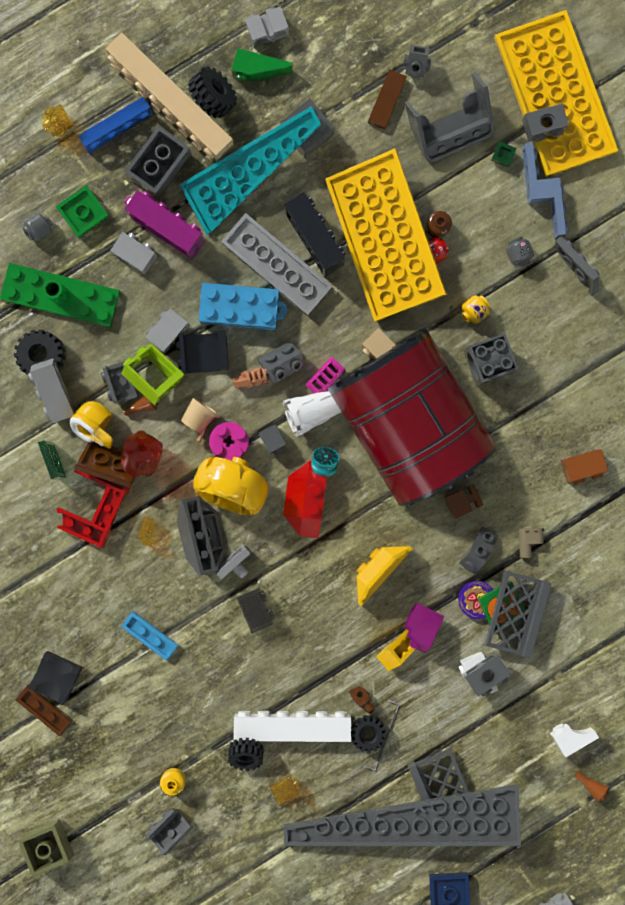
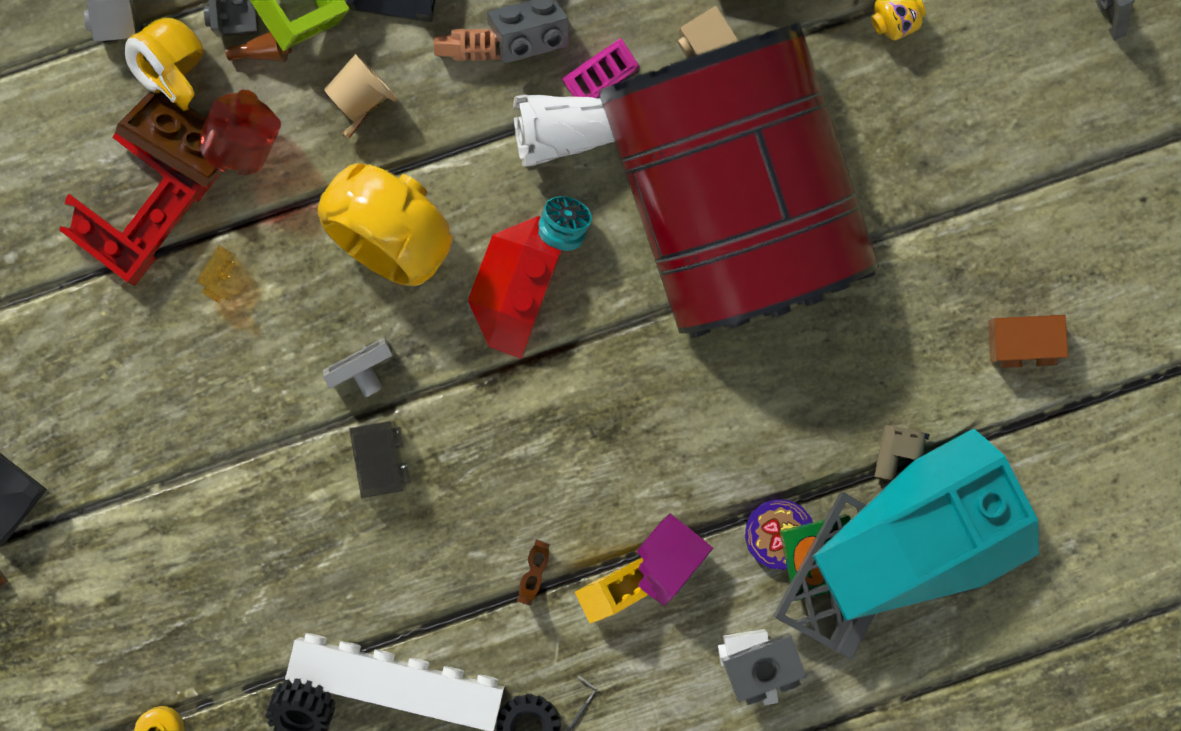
camera: 15 degrees right, 0 degrees up
clear green tile [38,440,66,480] -> none
dark azure tile [121,611,179,661] -> none
dark grey wedge [177,496,226,576] -> none
dark pink brick [209,422,249,461] -> none
dark grey brick [259,424,287,455] -> none
reddish brown piece [349,686,375,714] -> none
yellow wedge [356,546,413,607] -> none
reddish brown brick [444,484,484,519] -> none
dark grey bracket [459,527,498,574] -> none
dark grey brick [463,333,519,387] -> none
none -> reddish brown cap [517,539,550,606]
none -> teal wedge [812,429,1039,621]

